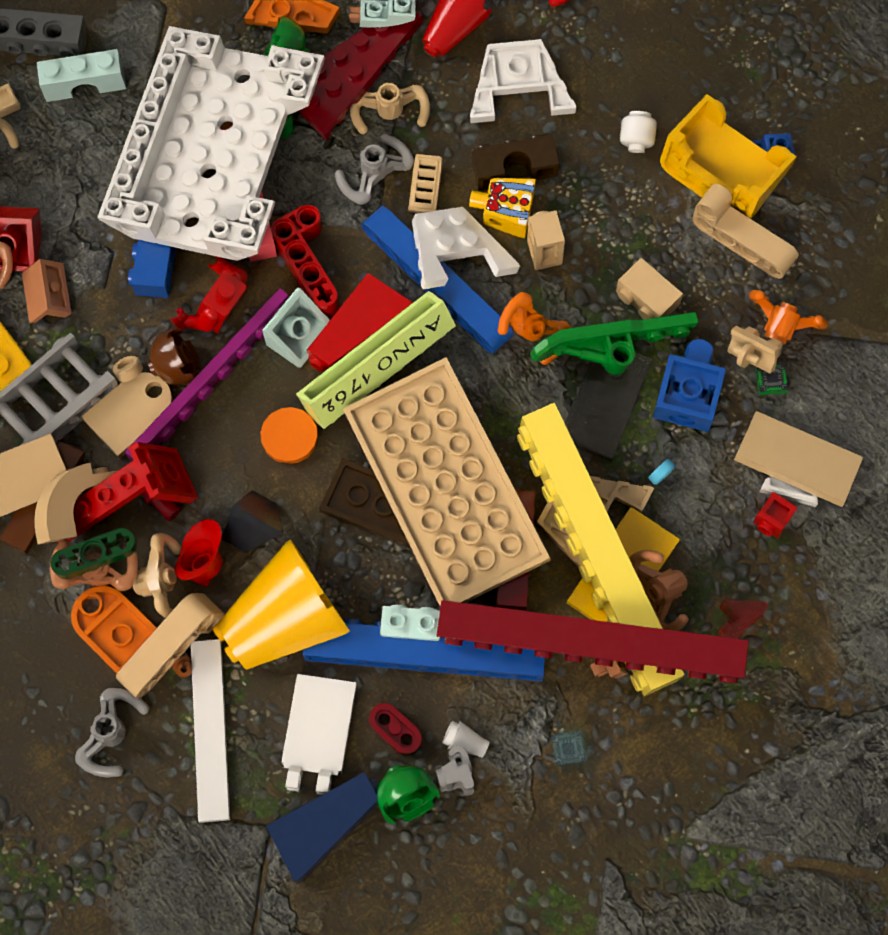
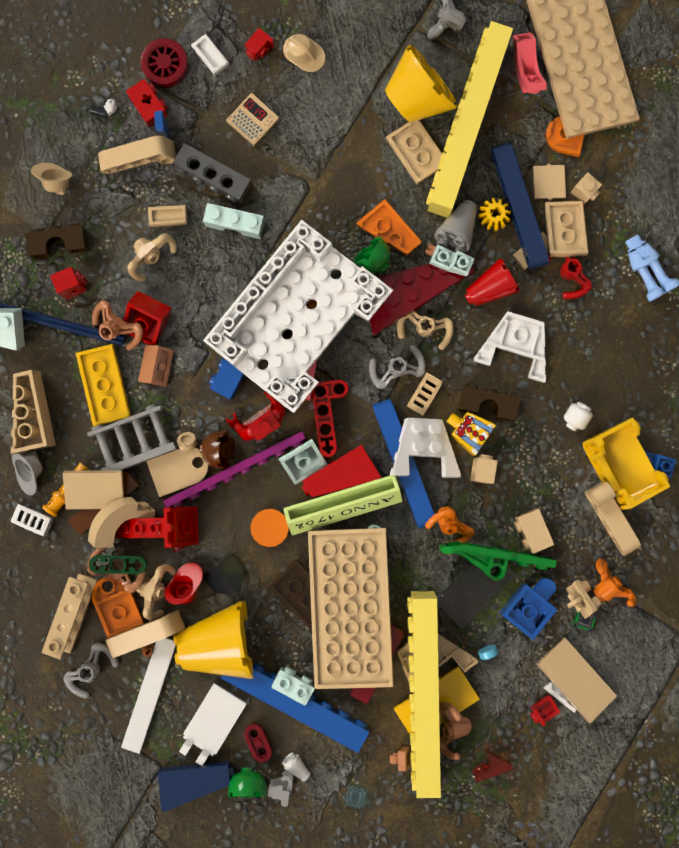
camera: 25 degrees right, 15 degrees up
dark red brick [436,600,750,684] -> none
none -> tan fence [41,573,98,659]

